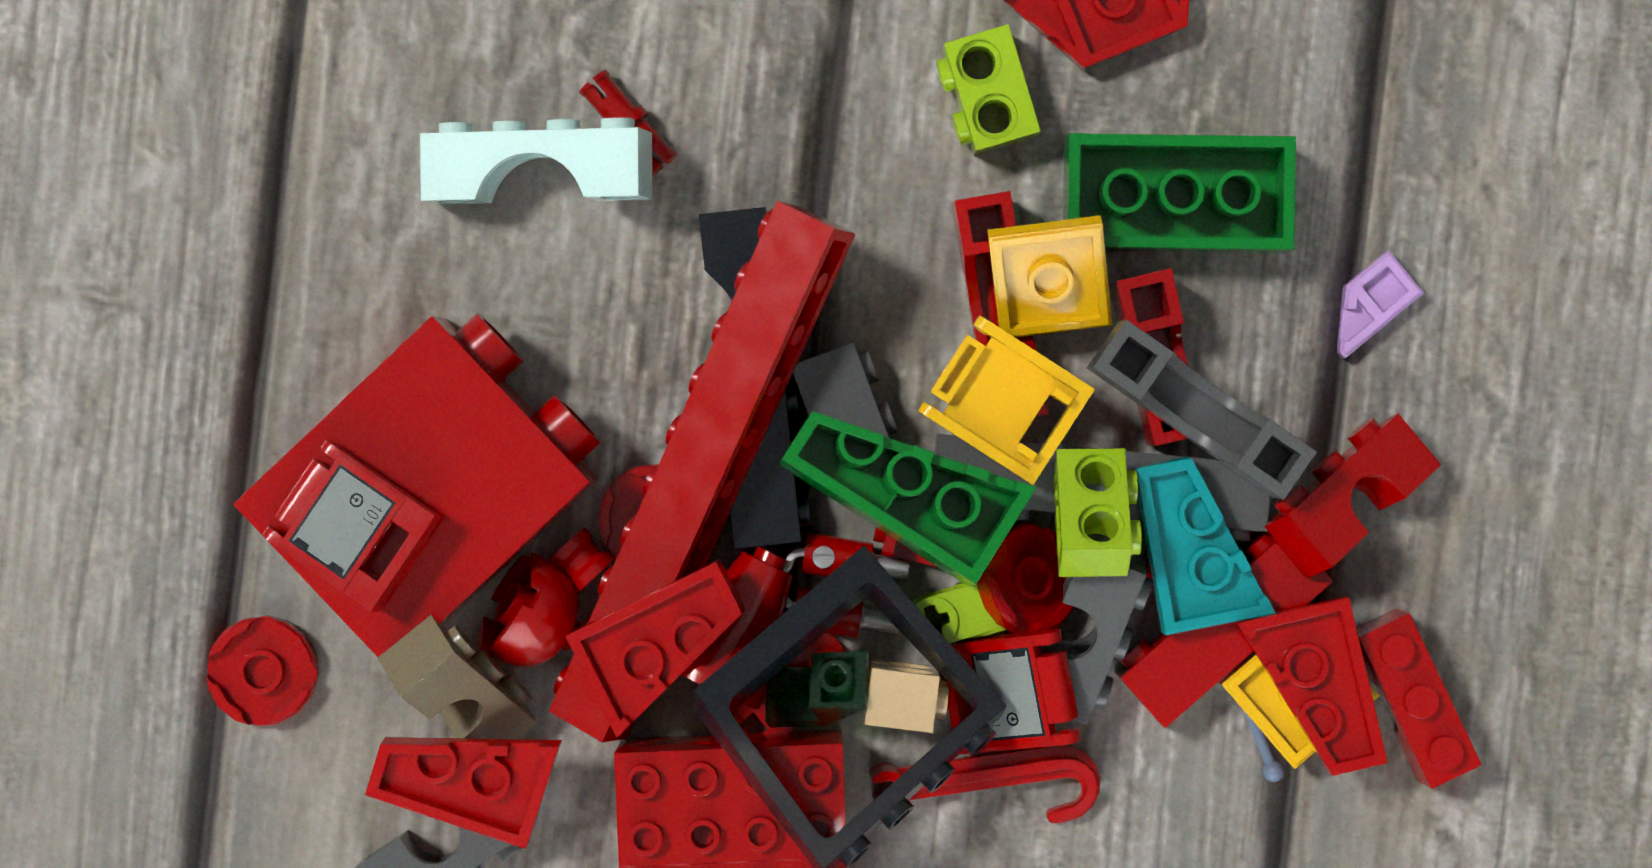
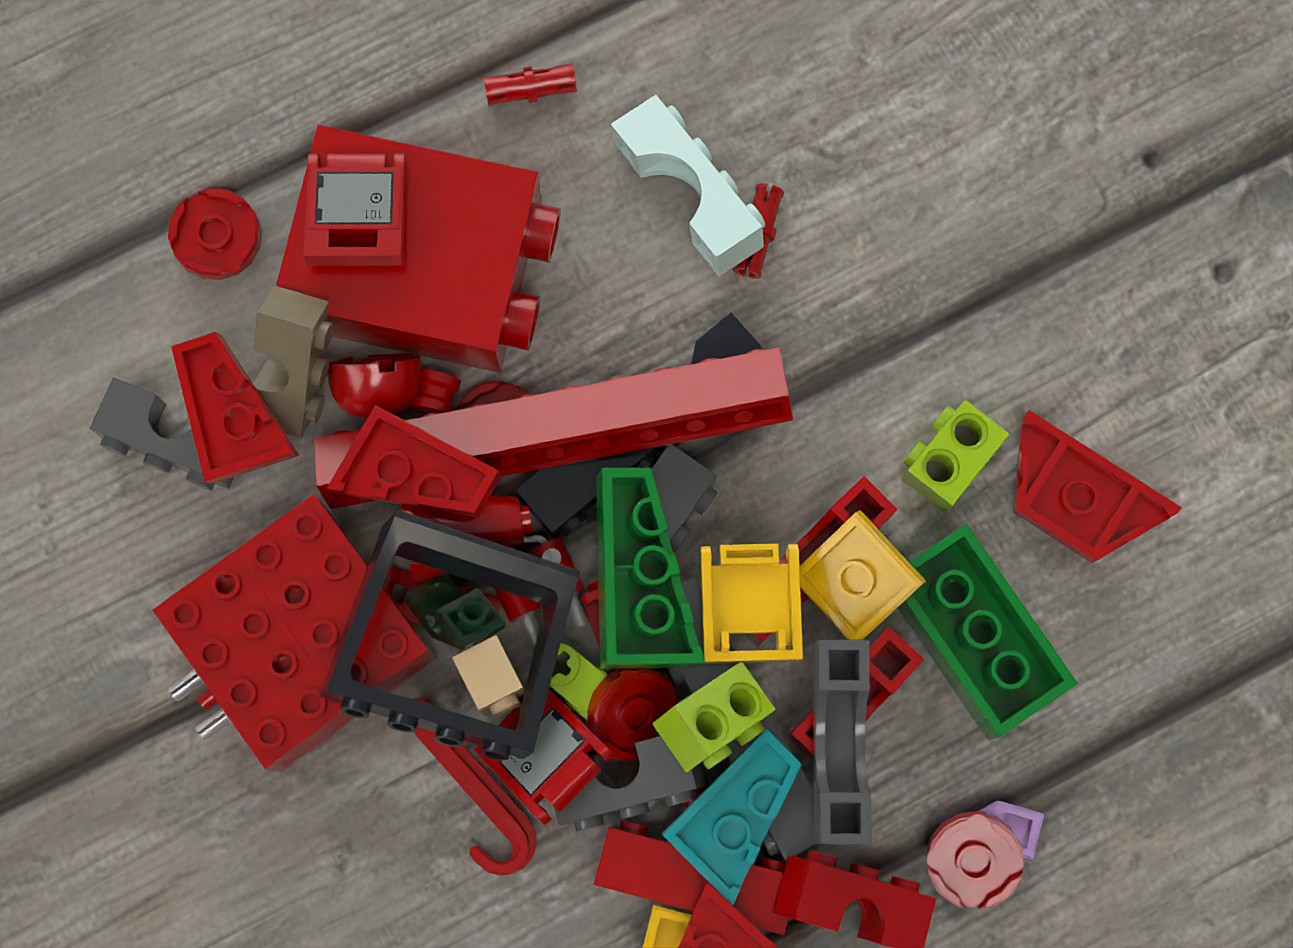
camera: 50 degrees right, 10 degrees down
none -> red pin [483,63,577,106]
none -> tile [926,811,1024,909]

